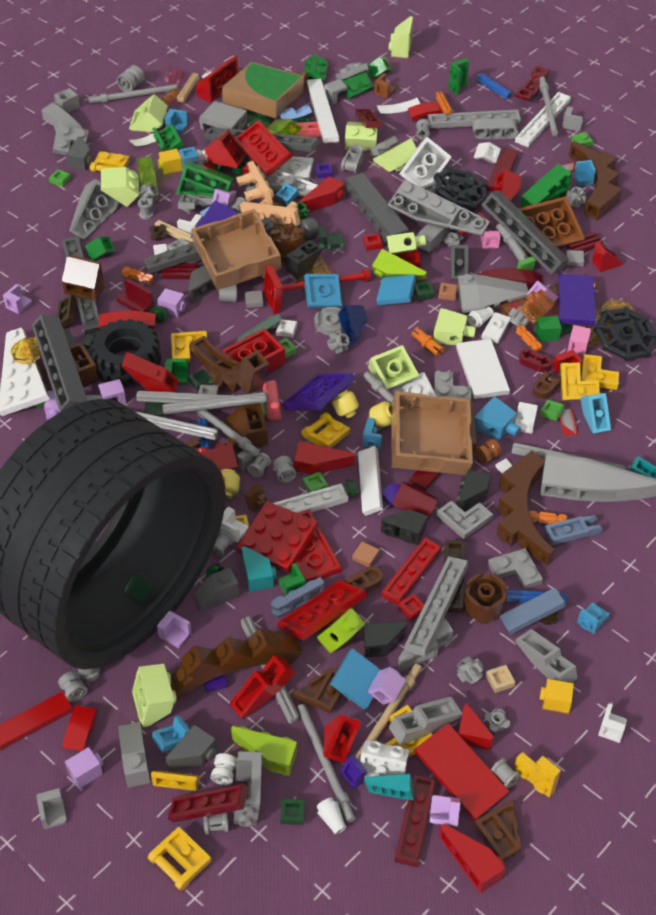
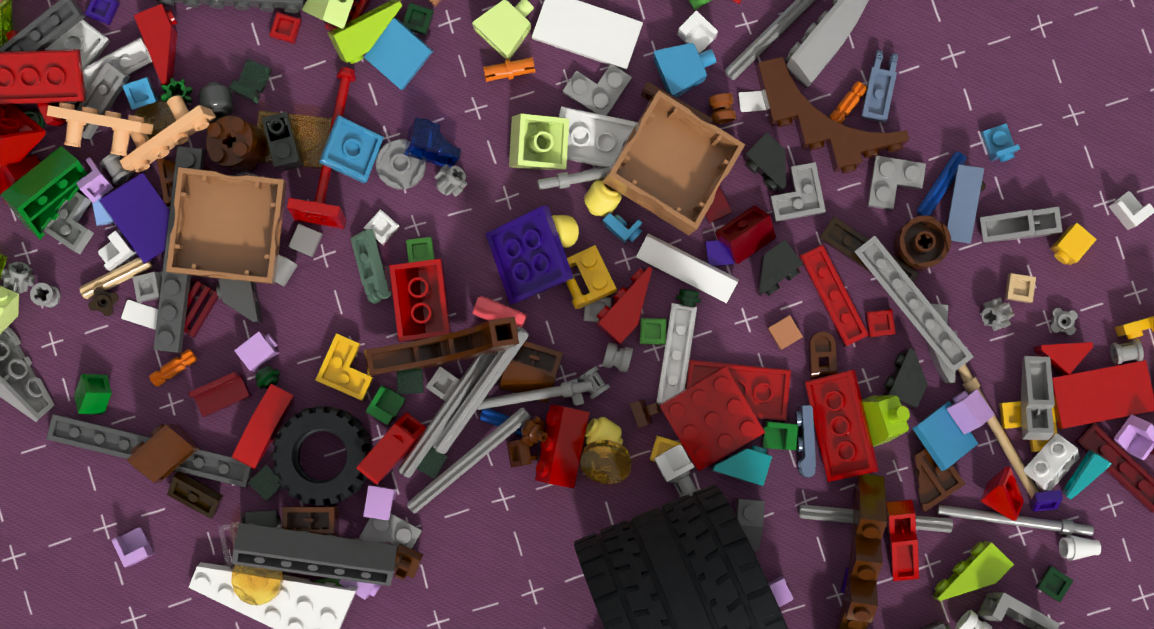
camera: 60 degrees left, 35 degrees up
none -> reddish brown plant [521,416,548,446]

